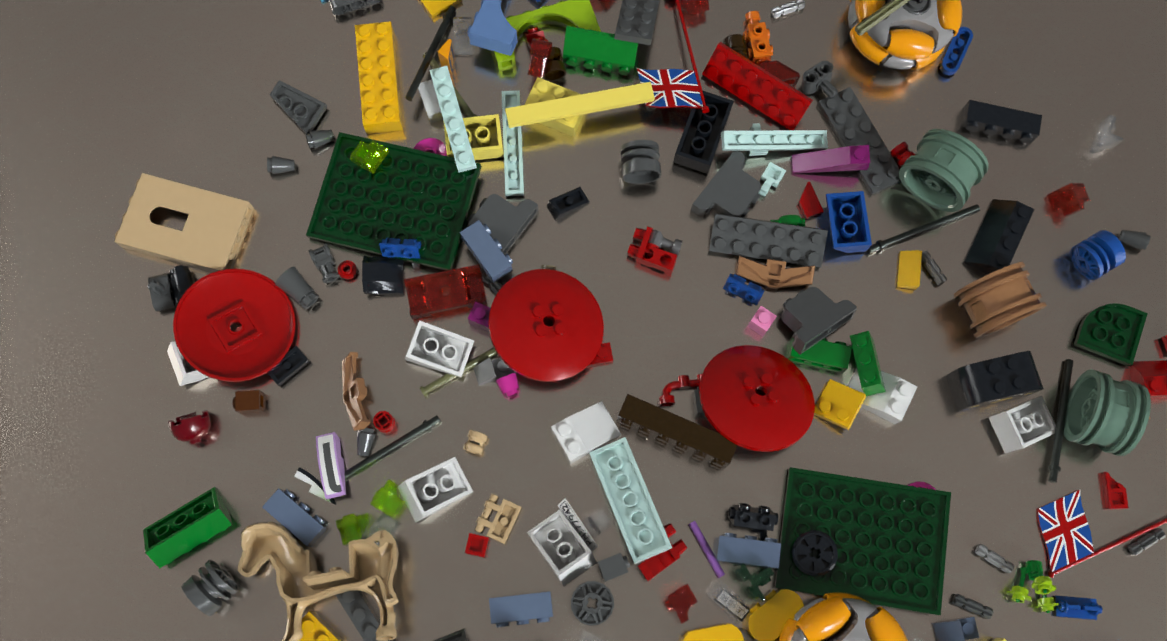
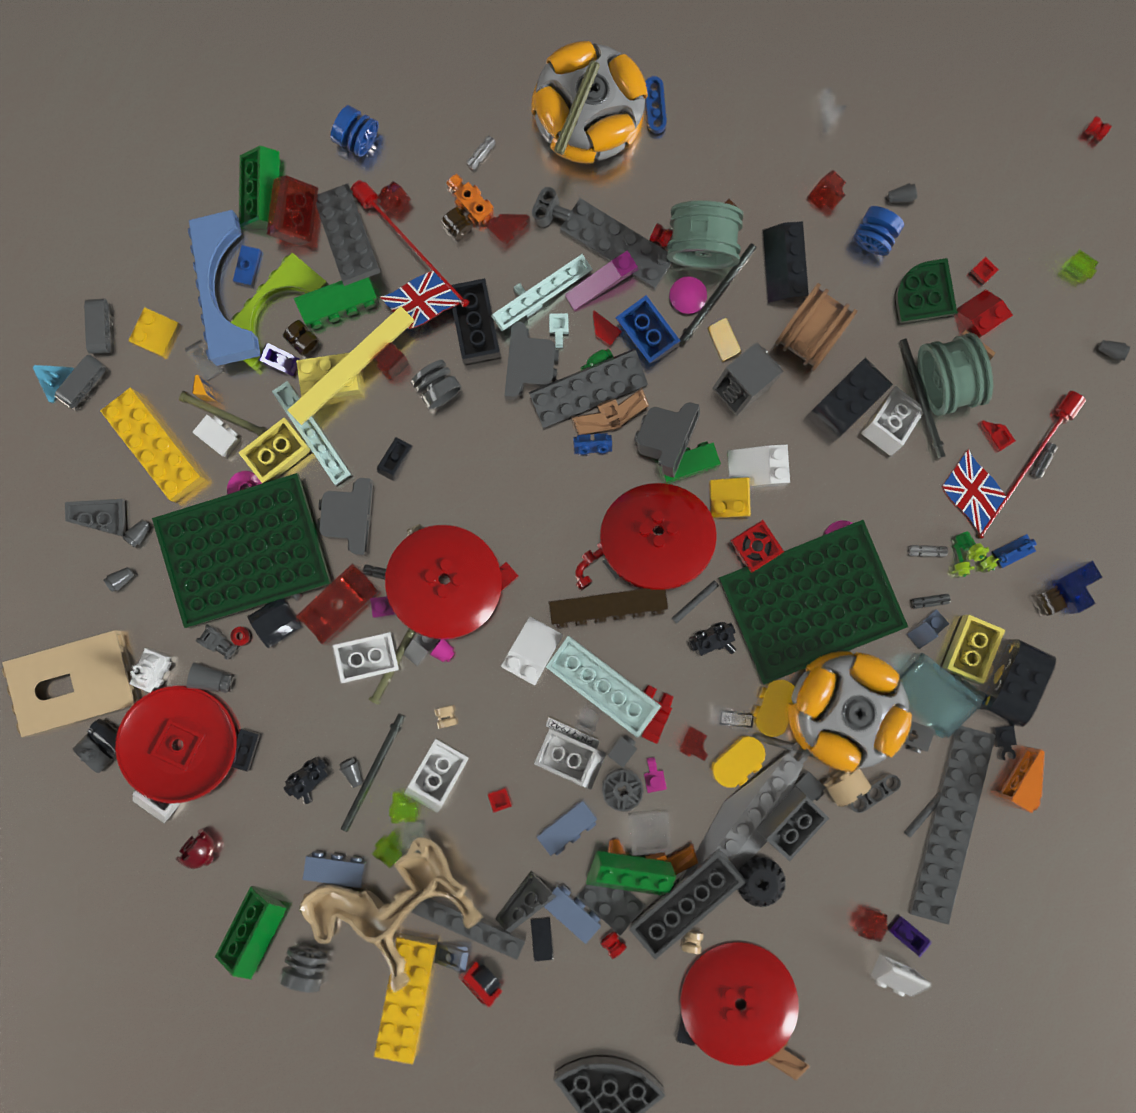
camera: 25 degrees left, 10 degrees up
reddish brown brick [232,390,264,414] -> none
white sticker [294,467,336,505] -> none
slope [316,432,346,499] -> none
medium nougat plate [342,352,370,431] -> none
clear neon green brick [350,140,389,174] -> none
red wheel [373,411,396,433] -> none
blue hinge [379,238,421,259] -> none
pearl dark grey bar [405,6,456,101] -> none
light aqua plate [429,66,477,173] -> none
sand blue brick [460,220,513,283] -> none
tan plate [474,493,522,544] -> none
red slope [523,26,549,52] -> none
clear red piece [528,38,552,78] -> none
red hips [627,226,683,276] -> none
medium lavender bar [688,521,725,578] -> none
red plate [702,42,813,130] -> none
sand blue brick [717,533,781,569] -> none
clear green bracket [734,563,774,602] -> none
bright pink brick [747,306,777,337] -> none
black wheel [791,530,838,576] -> none
green brick [850,331,886,396] -> none
light grey axle [921,251,947,285] -> none
black brick [960,100,1042,143] -> none
none -> white brick [129,648,172,693]
none -> slope [259,343,300,376]
none -> black brick [283,757,328,804]
none -> clear red brick [375,342,409,379]
none -> dark pink plate [644,757,667,793]
none -> dark pink dish [669,277,707,314]
none -> dark grey bar [671,580,719,624]
none -> dark grey brick [713,342,784,416]
none -> red piece [730,520,784,573]

